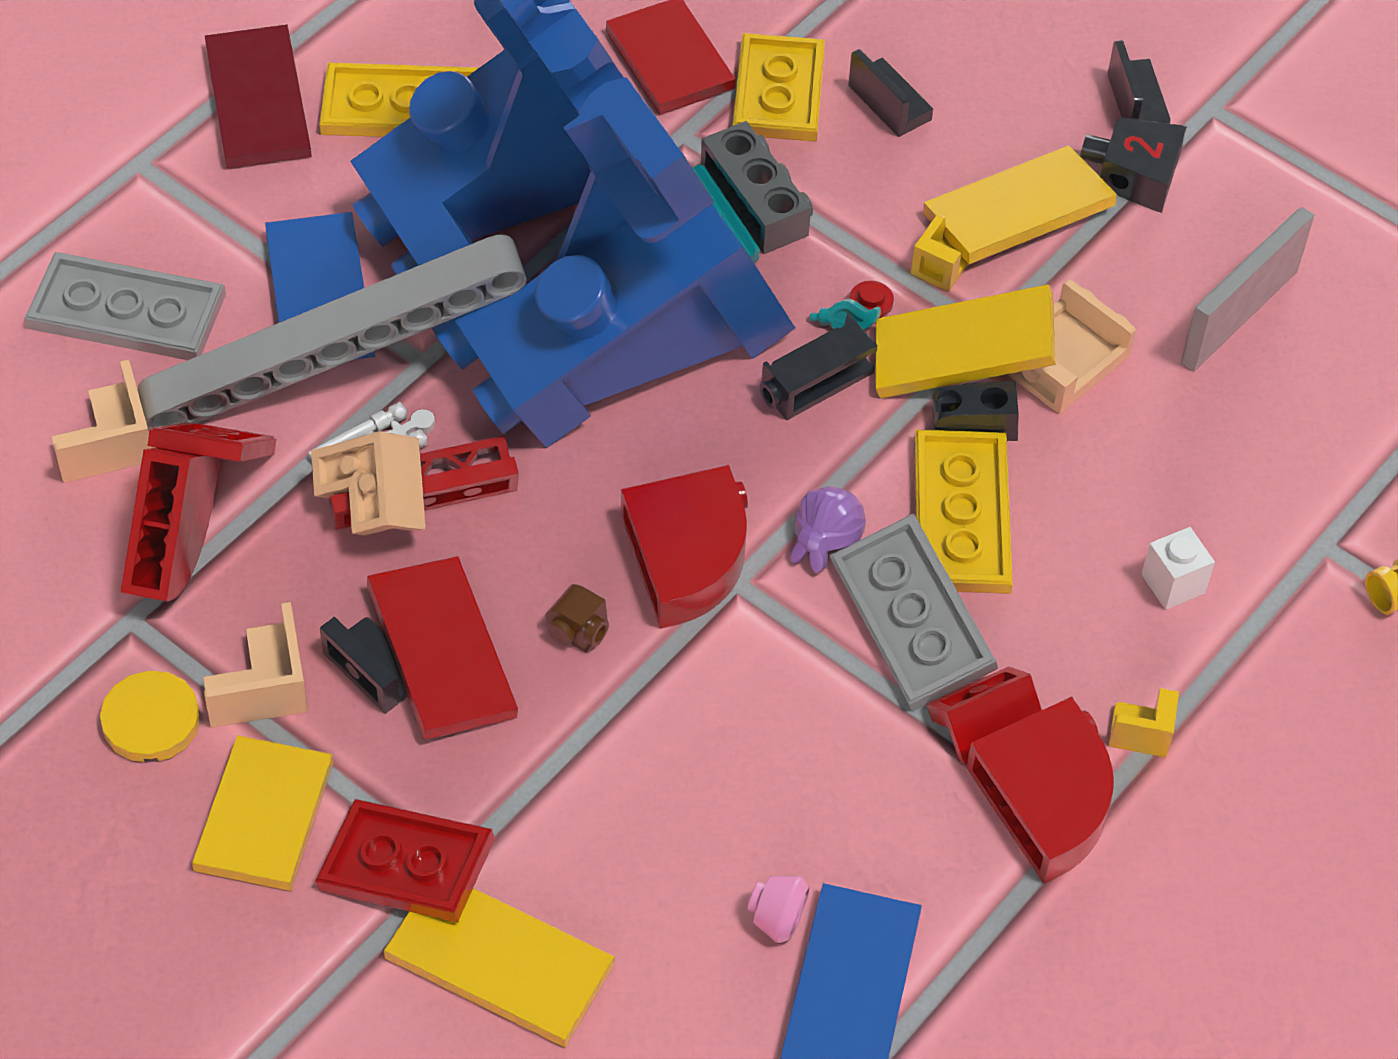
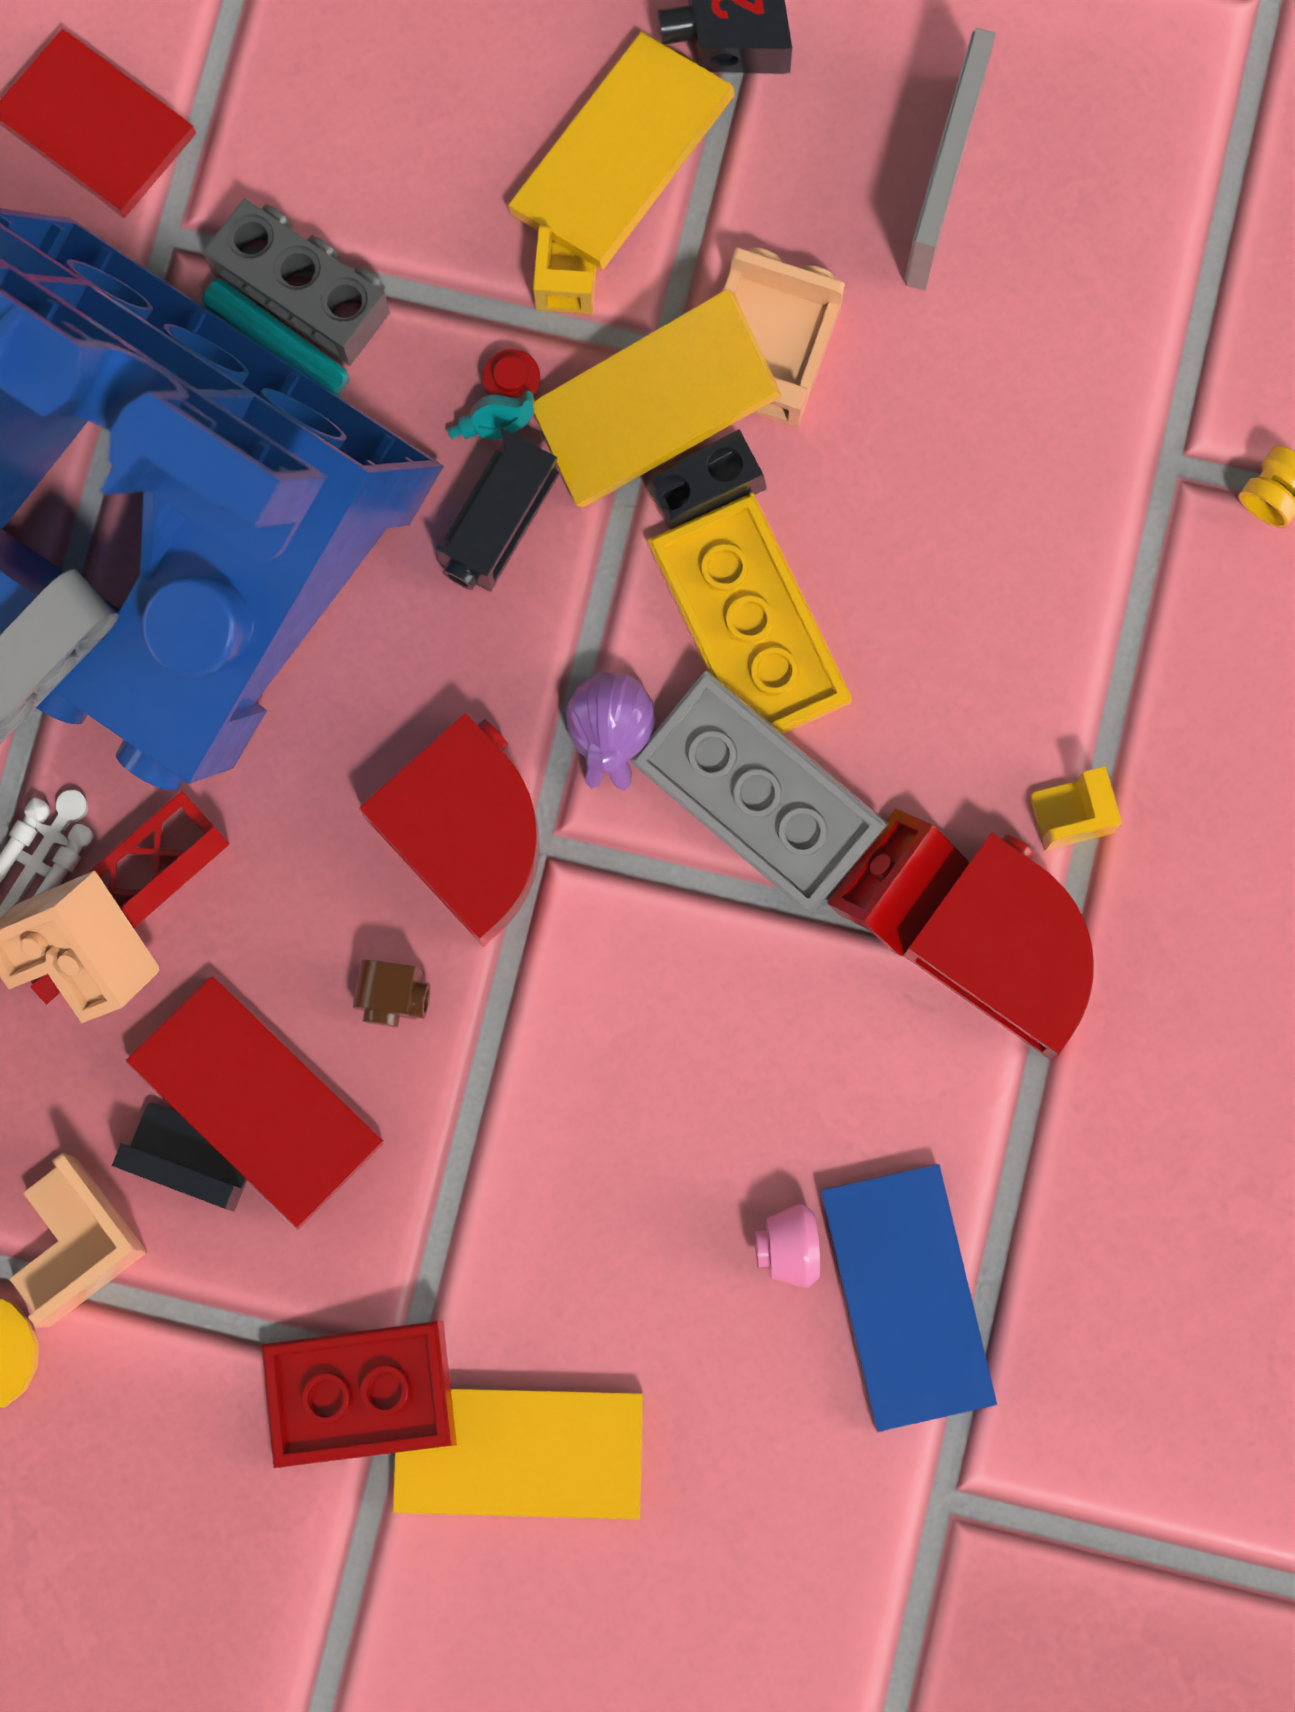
camera: 20 degrees left, 25 degrees up
yellow tile [192,735,334,891] -> none
yellow tile [733,33,825,142] -> none
black panel [848,49,933,137] -> none
white brick [1141,527,1215,610] -> none

